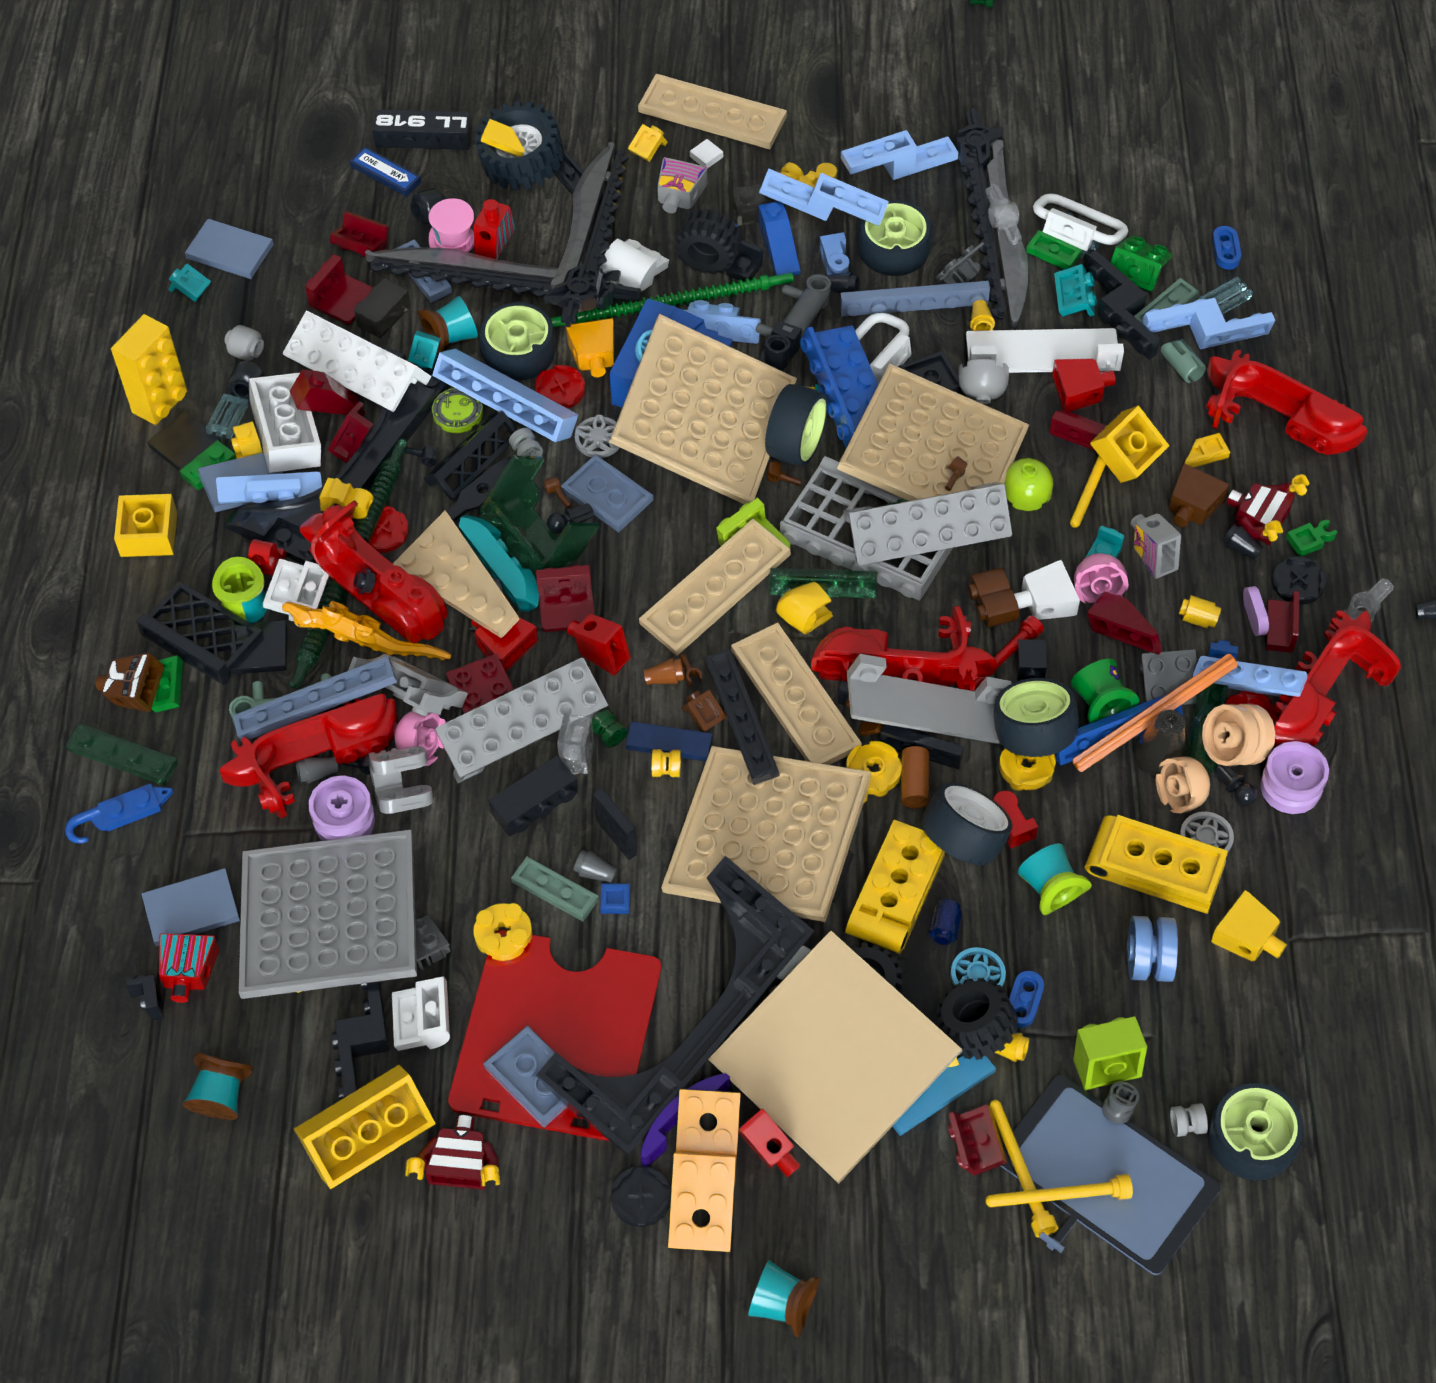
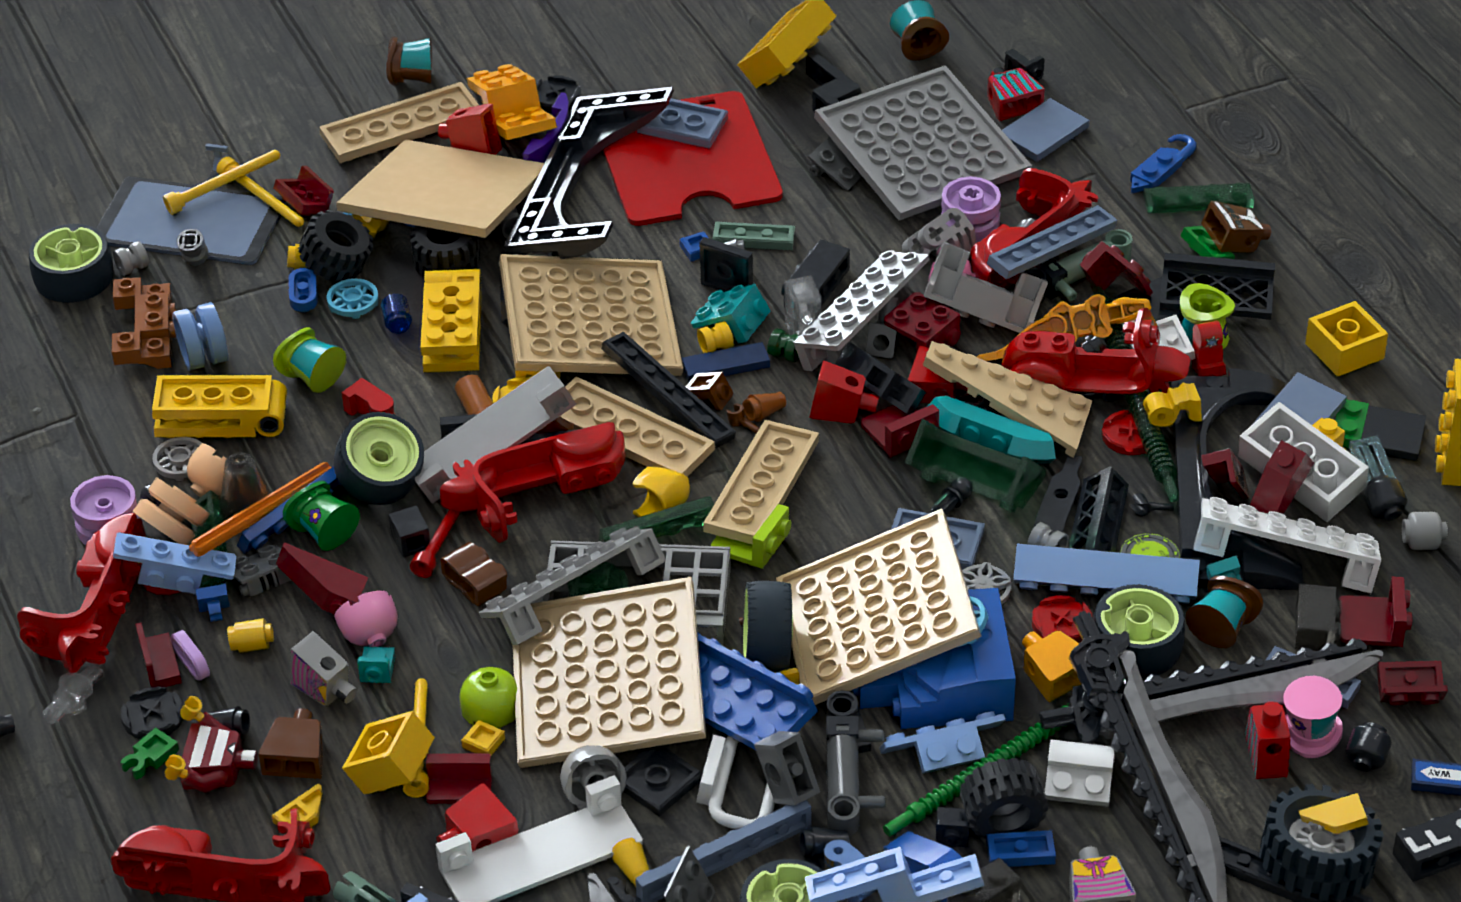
camera: 155 degrees right, 15 degrees down
light blue bracket [216,472,322,504] -> none
white brick [392,977,450,1051] -> none
torso [405,1115,500,1190] -> none
yellow plate [474,903,532,961] -> none
reddish brown hand [544,477,572,508] -> none
black wheel [921,783,1013,865] -> none
reddish brown hand [945,456,968,491] -> none
white torso [1014,560,1080,620] -> none
lime brick [1073,1017,1147,1090] -> none
yellow torso [1211,890,1287,961] -> none
none -> dark orange bracket [112,277,176,369]
none -> tan plate [319,82,479,163]
none -> yellow tile [461,720,505,755]
none -> teal bracket [691,284,771,344]
none -> dark grey brick [754,731,820,806]
none -> black slope [835,341,926,415]
none -> dark red bracket [1079,241,1153,297]

